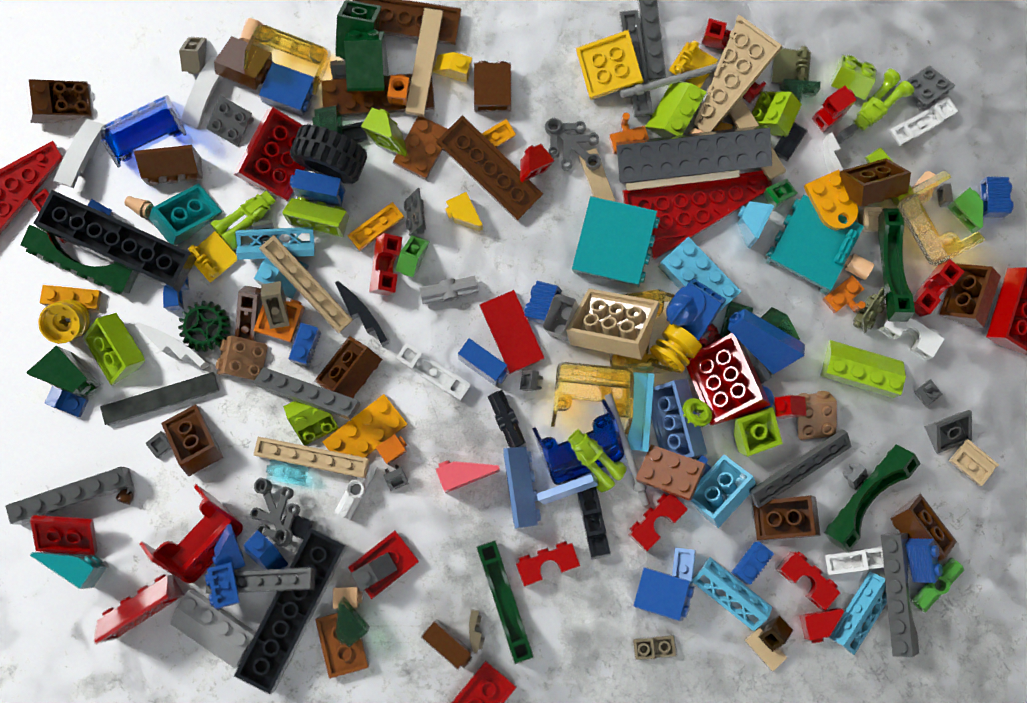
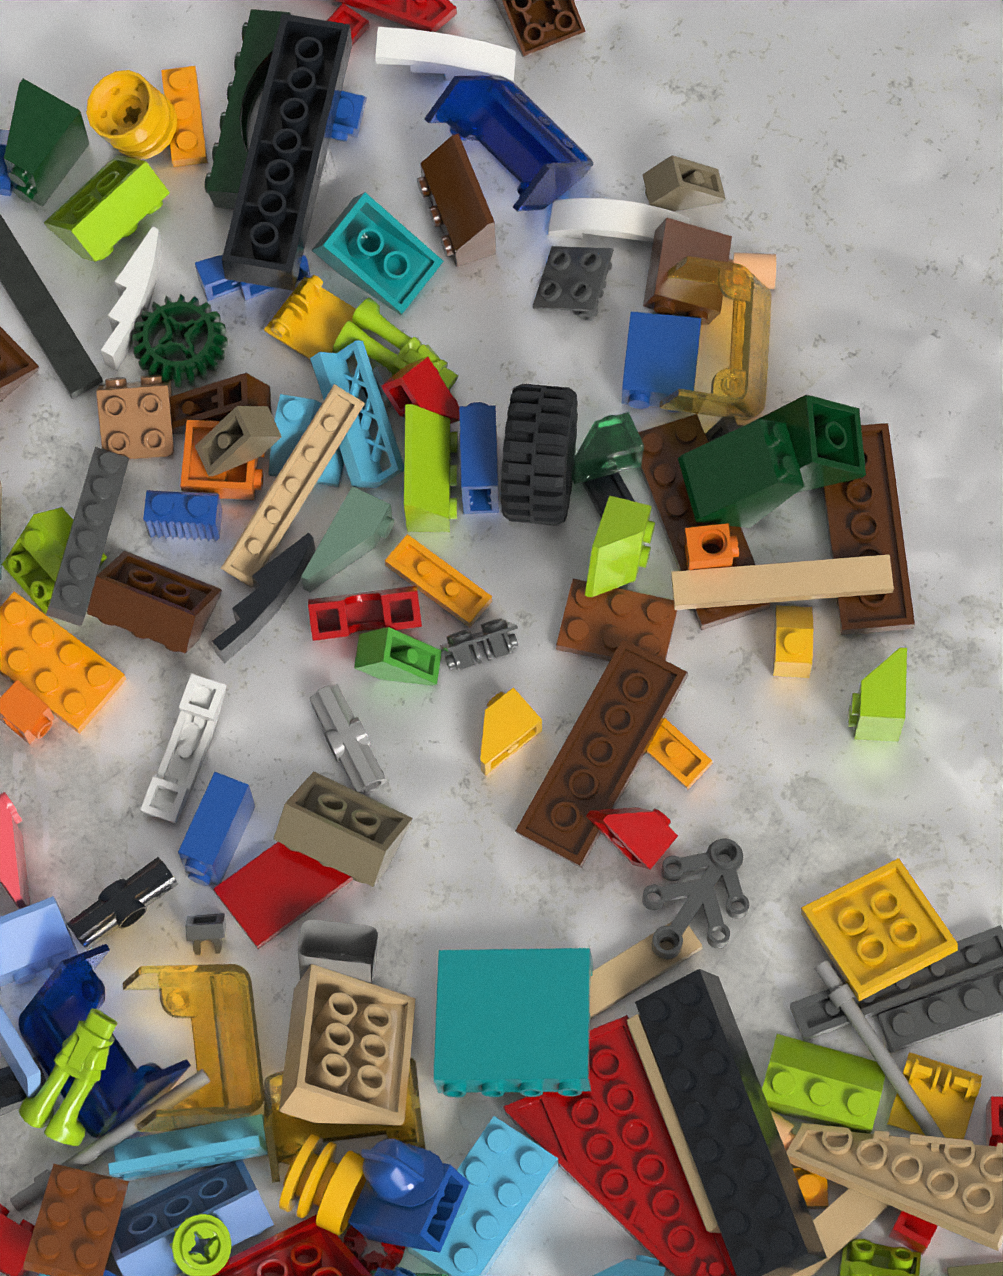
camera: 85 degrees right, 10 degrees down
light nougat cone [124,196,154,218] -> none
red slope [233,107,305,201] -> none
reddish brown brick [474,61,511,112] -> none
blue brick [524,281,562,324] -> none
orange plate [609,113,649,154] -> none
none -> dark tan slope [273,771,413,887]
none -> sand green slope [301,486,395,592]
none -> red slope [381,356,460,424]
none -> lime slope [848,648,907,742]

